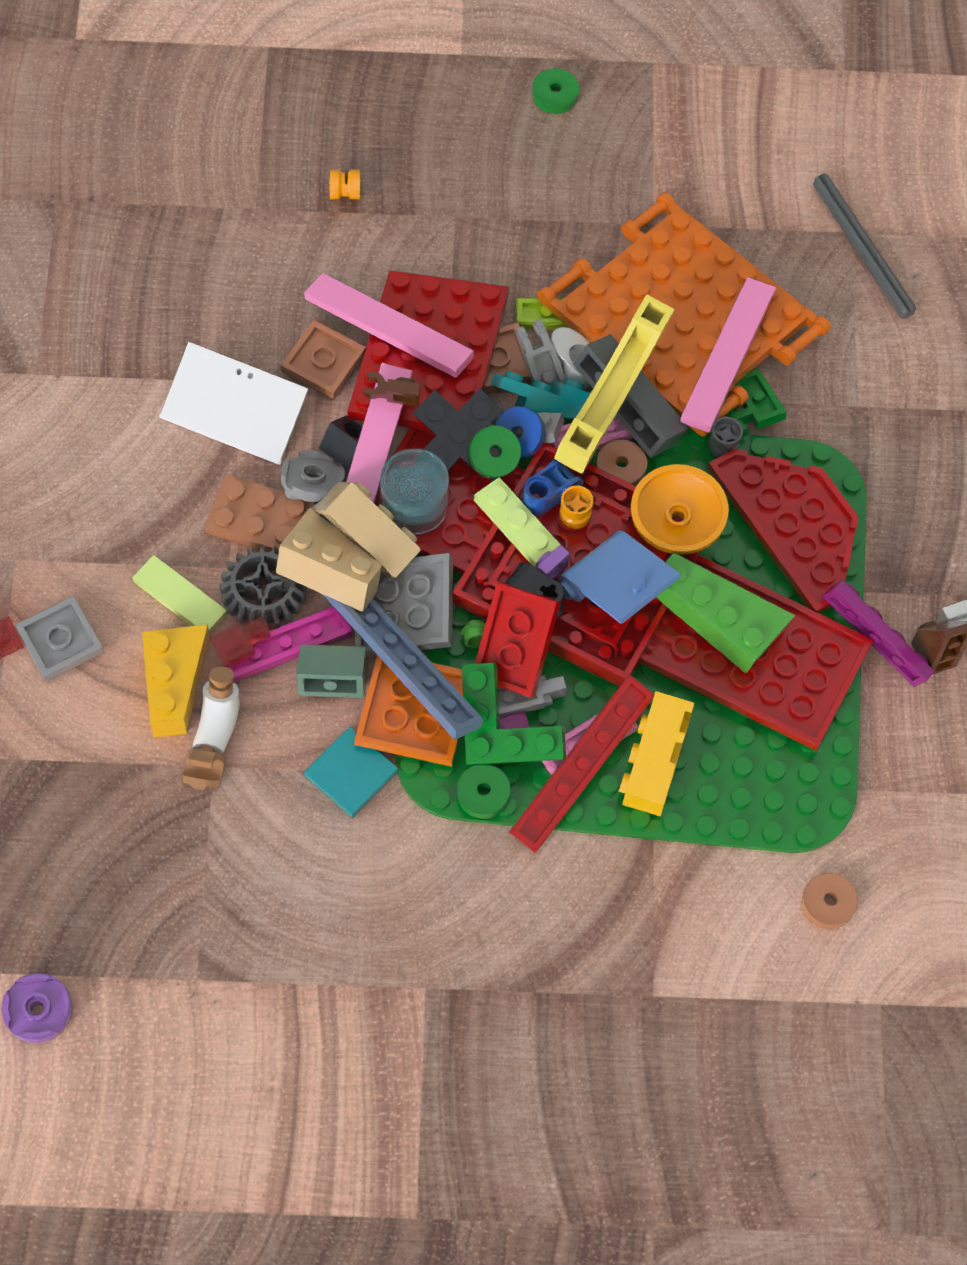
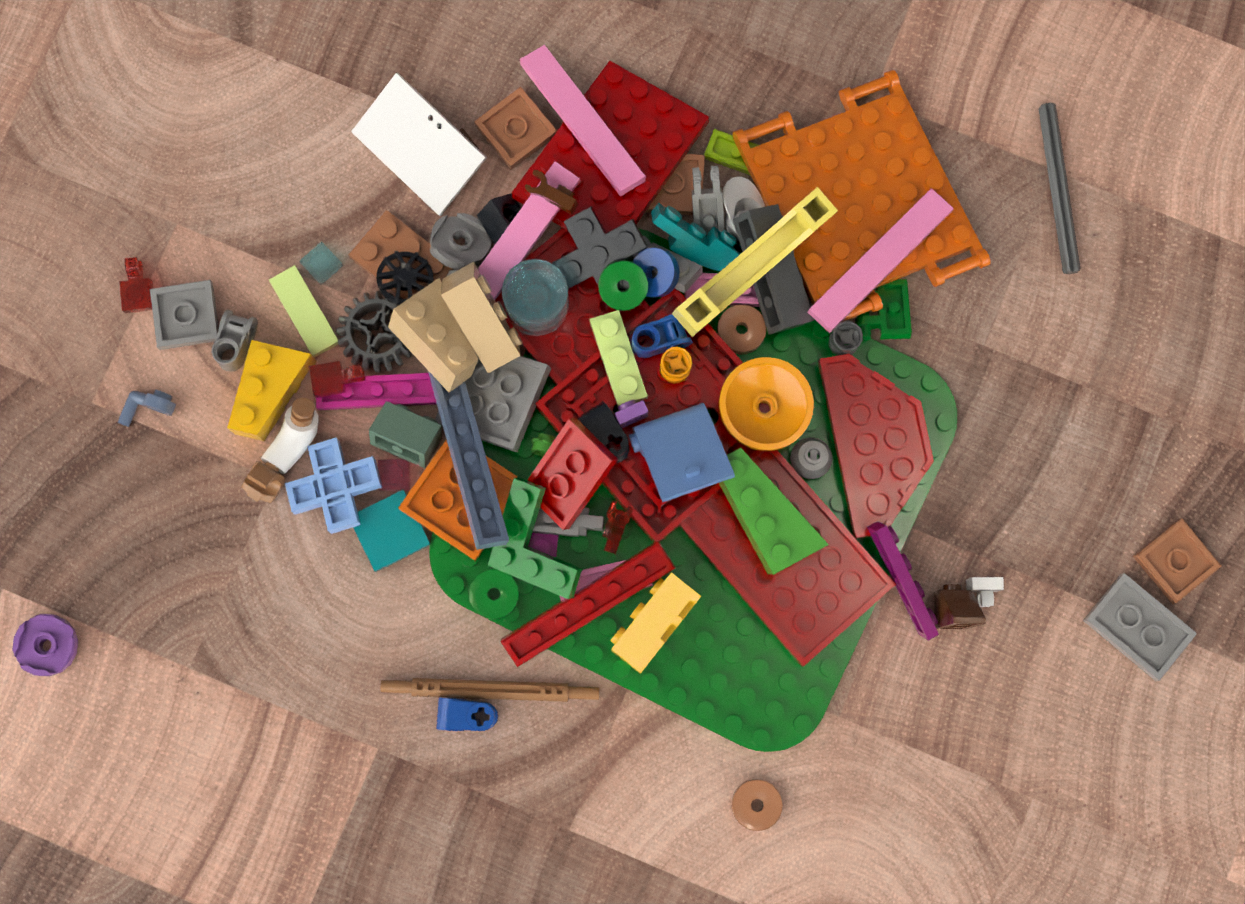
camera: 20 degrees right, 15 degrees up
none -> sand blue plate [117,390,176,427]
none -> light grey piece [211,310,258,372]
none -> light blue plate [285,437,383,534]
none -> clear light blue plate [299,241,343,285]
none -> black wheel [376,251,434,305]
none -> clear pink plate [378,459,410,492]
none -> medium nougat axle [380,678,599,702]
none -> blue piece [436,698,498,731]
none -> clear red plate [602,500,633,554]
none -> light grey cone [790,437,832,479]

